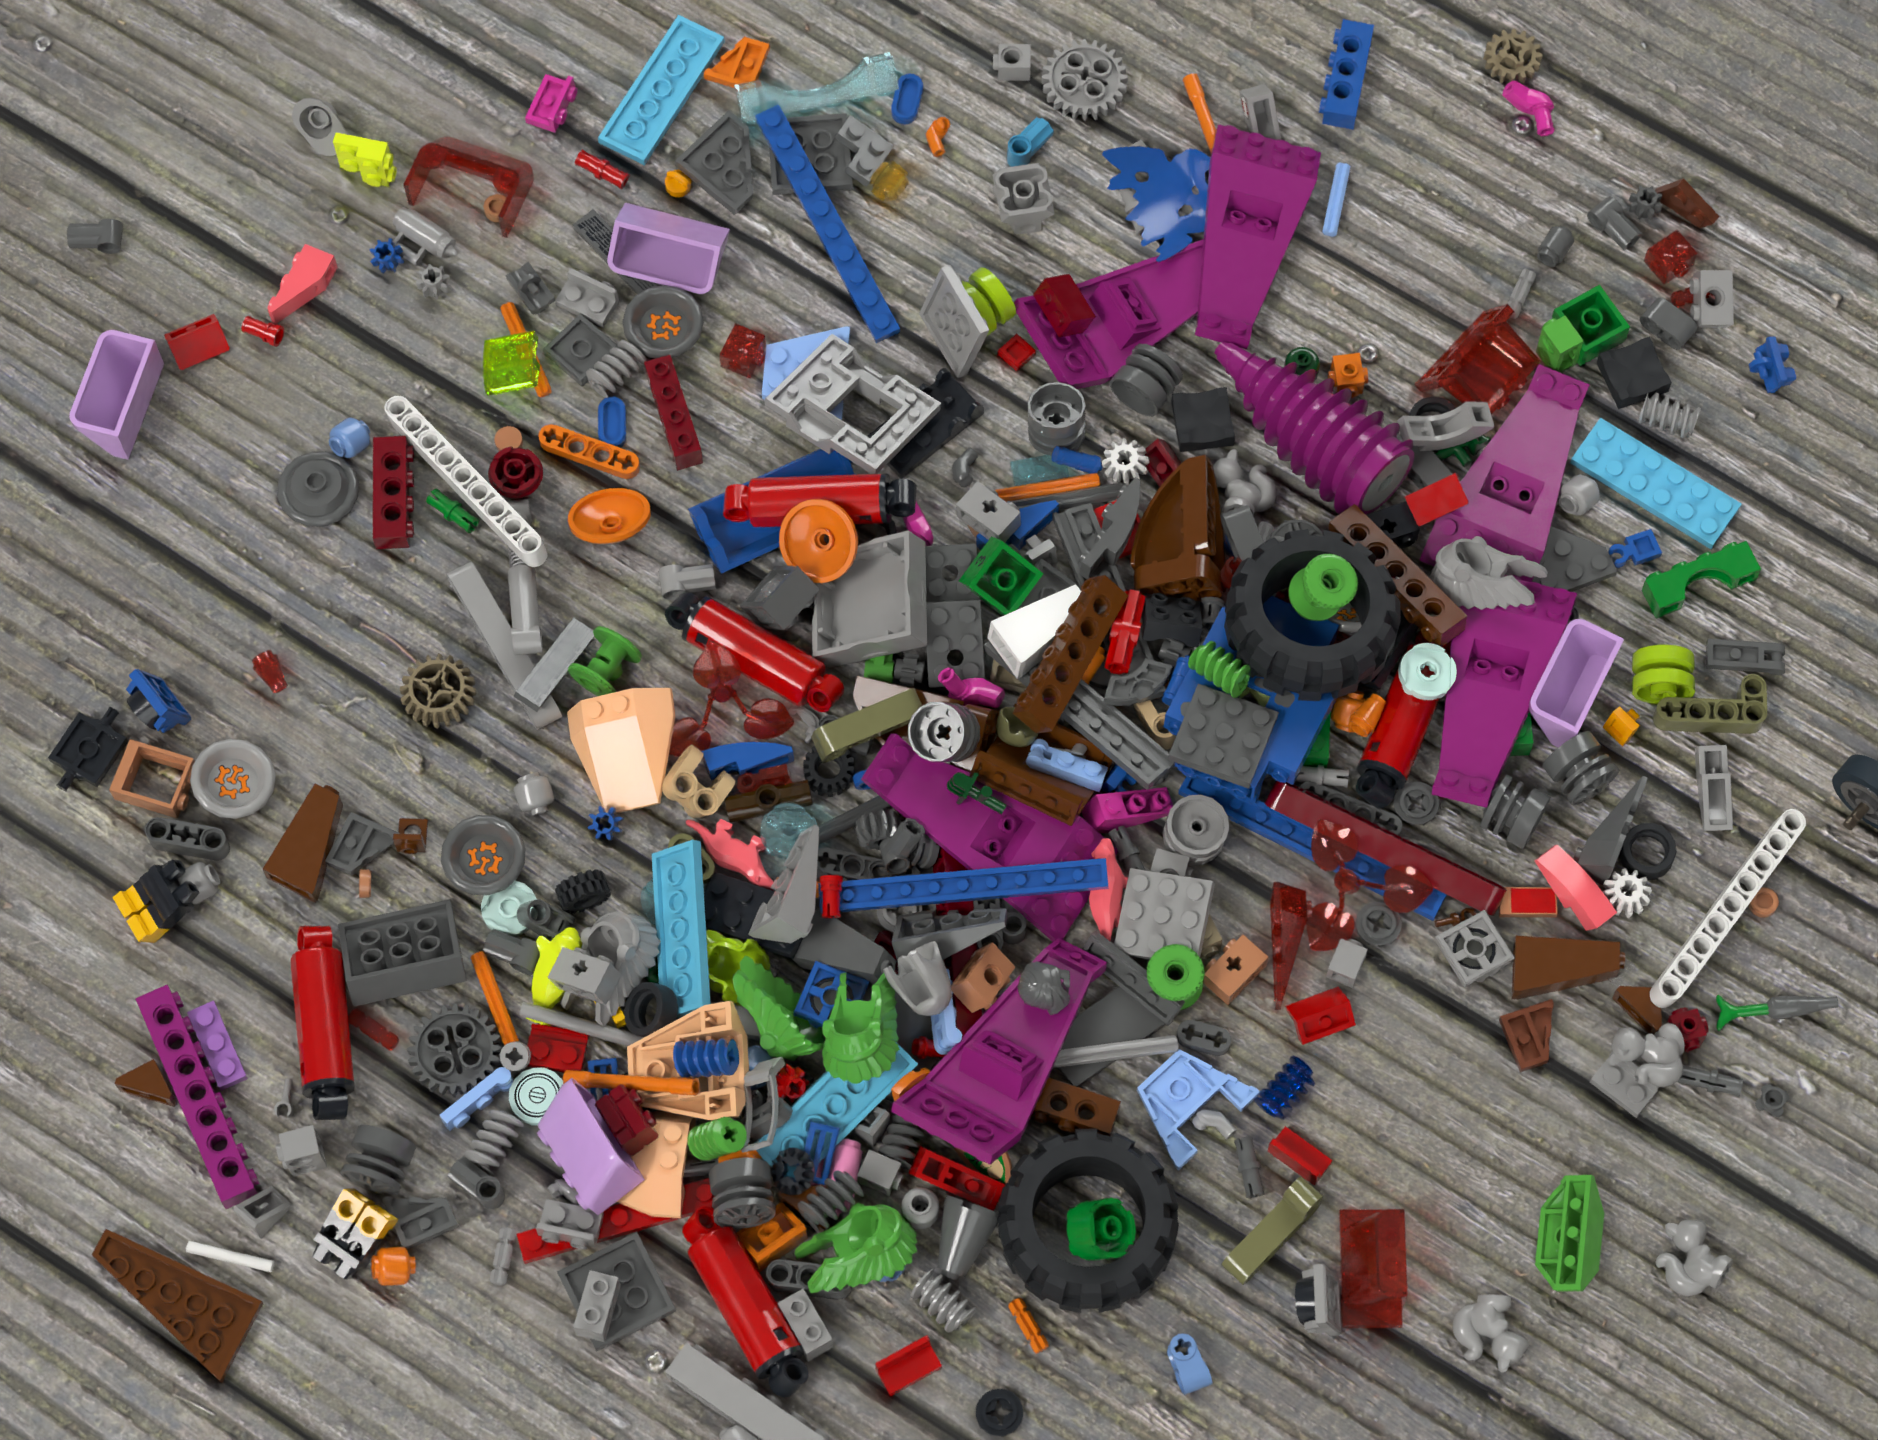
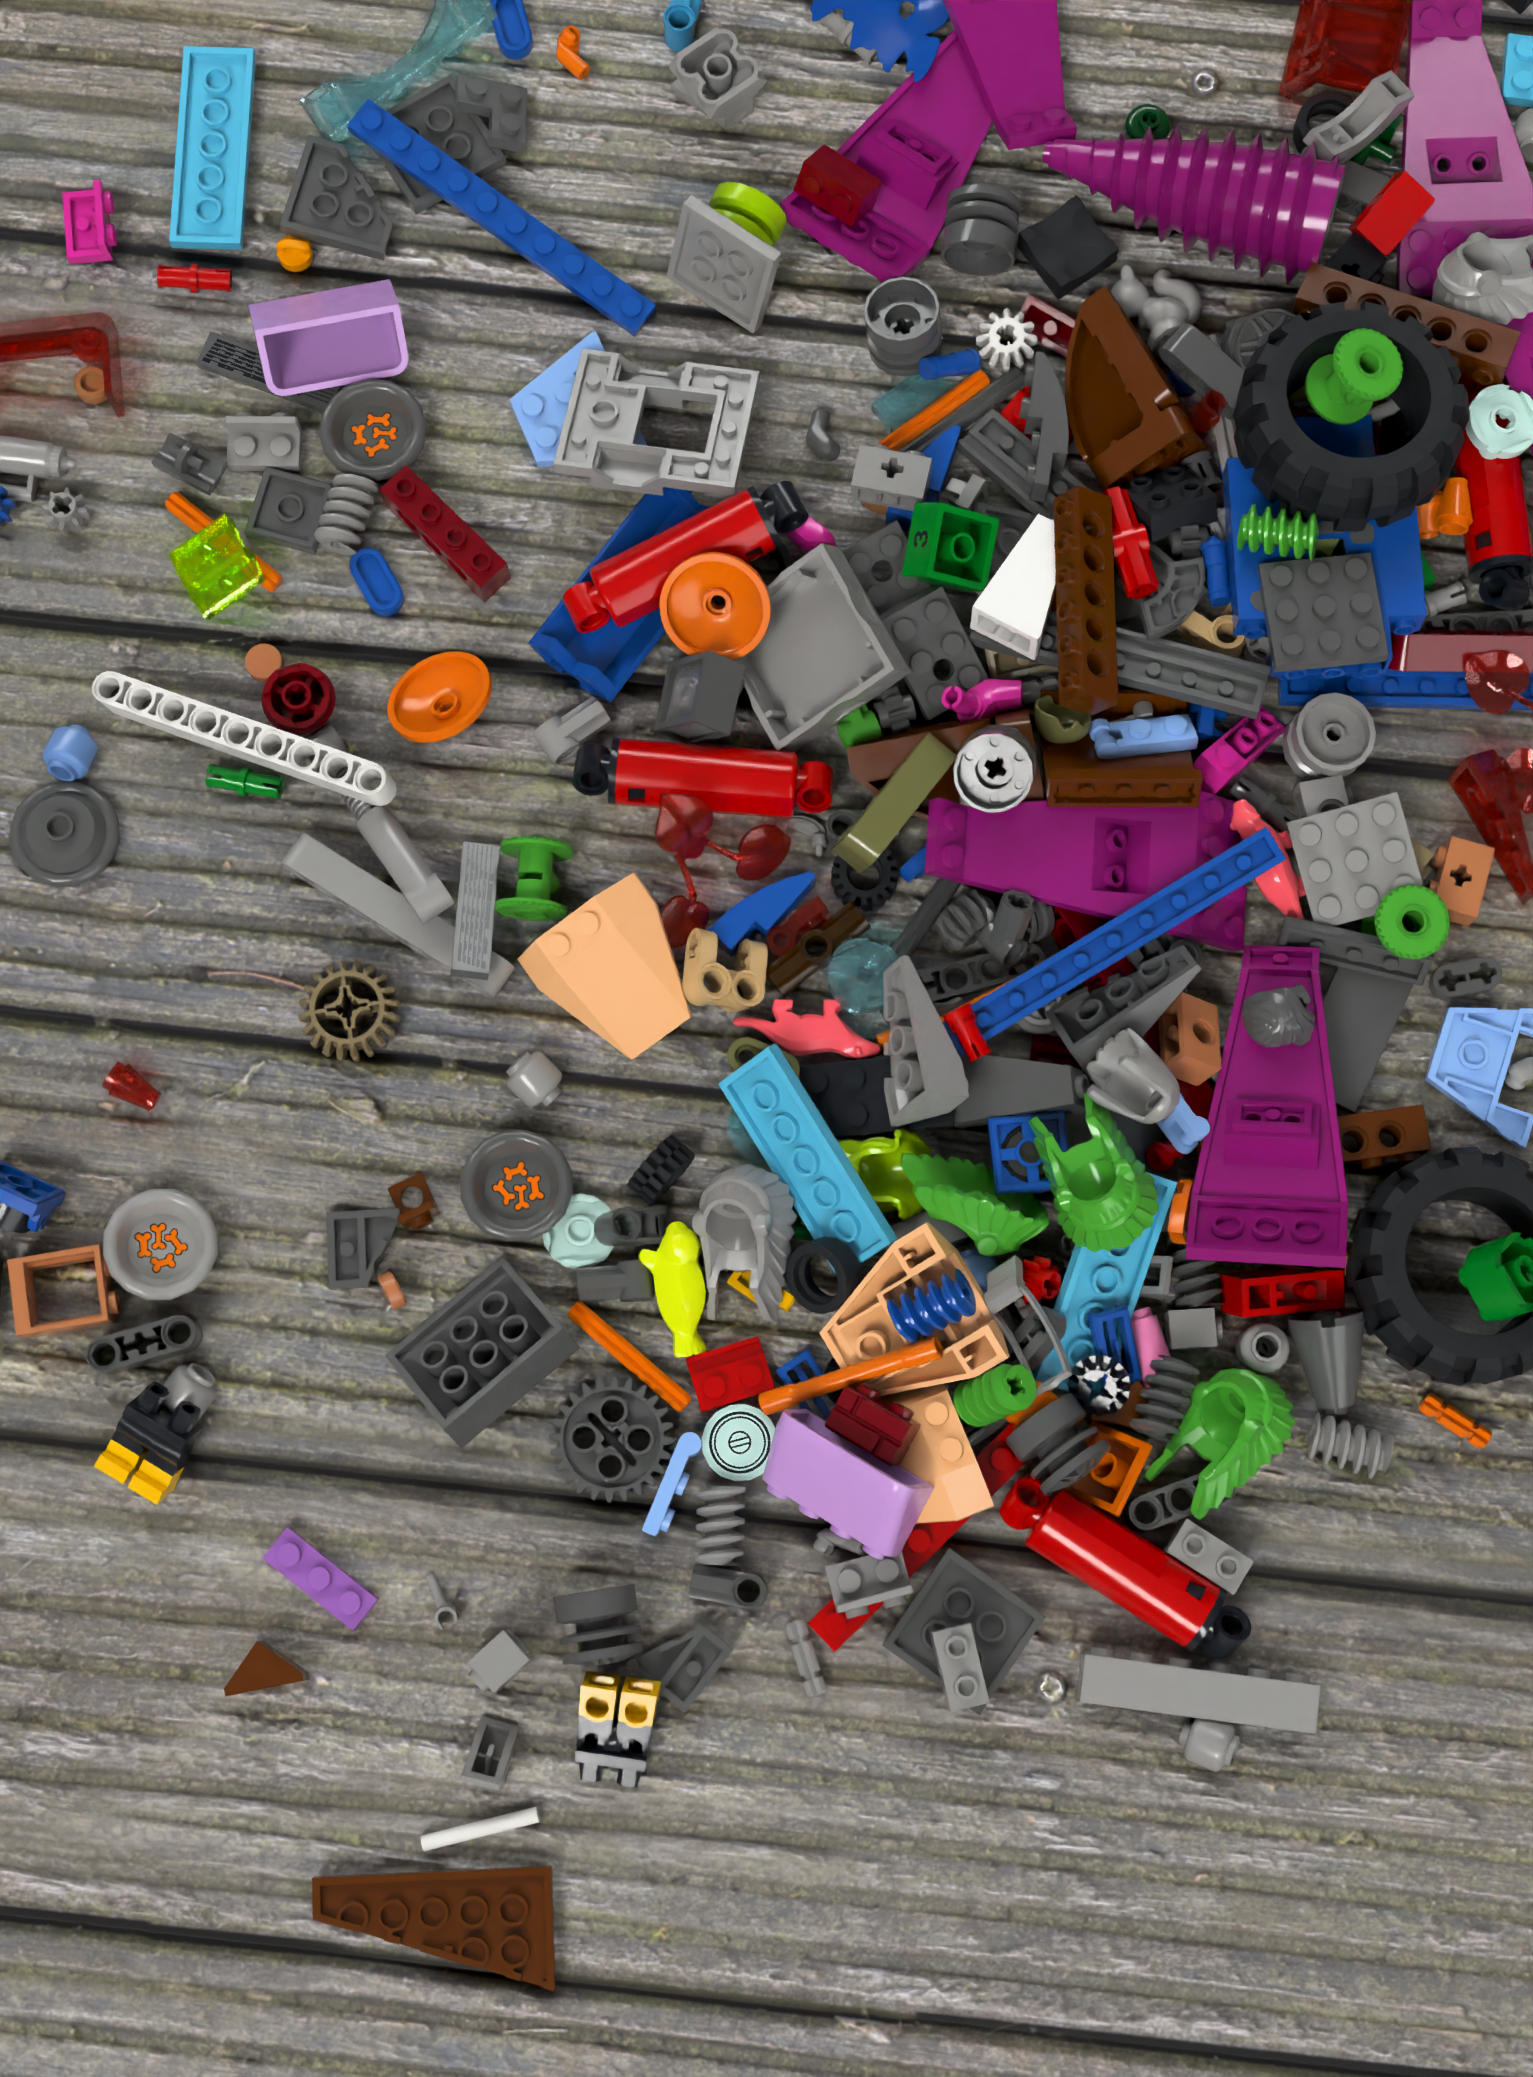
camera: 30 degrees left, 10 degrees up
magenta brick [135,984,260,1209] -> none
reddish brown slope [263,783,343,903] -> none
red piece [291,926,355,1120] -> none
clear red axle [348,1008,399,1051] -> none
orange head [371,1247,416,1286] -> none
dark red brick [373,436,414,549] -> none
light grey wheel [500,1041,531,1071] -> none
light grey piece [519,1001,644,1046] -> none
orange beam [538,424,640,479] -> none
light grey brick [547,947,621,1005] -> none
blue gear [588,806,624,840] -> none
orange wing [704,37,770,93] -> none
clear red head [719,323,766,378] -> none
black hinge [867,368,984,479] -> none
clear yellow head [870,161,909,202] -> none
red panel [875,1335,942,1397] -> none
dark green arm [947,772,1007,814] -> none
black gear [976,1389,1023,1437] -> none
red tile [998,333,1036,372] -> none
light grey axle [1053,1035,1179,1068] -> none
orange brick [1328,353,1368,398] -> none

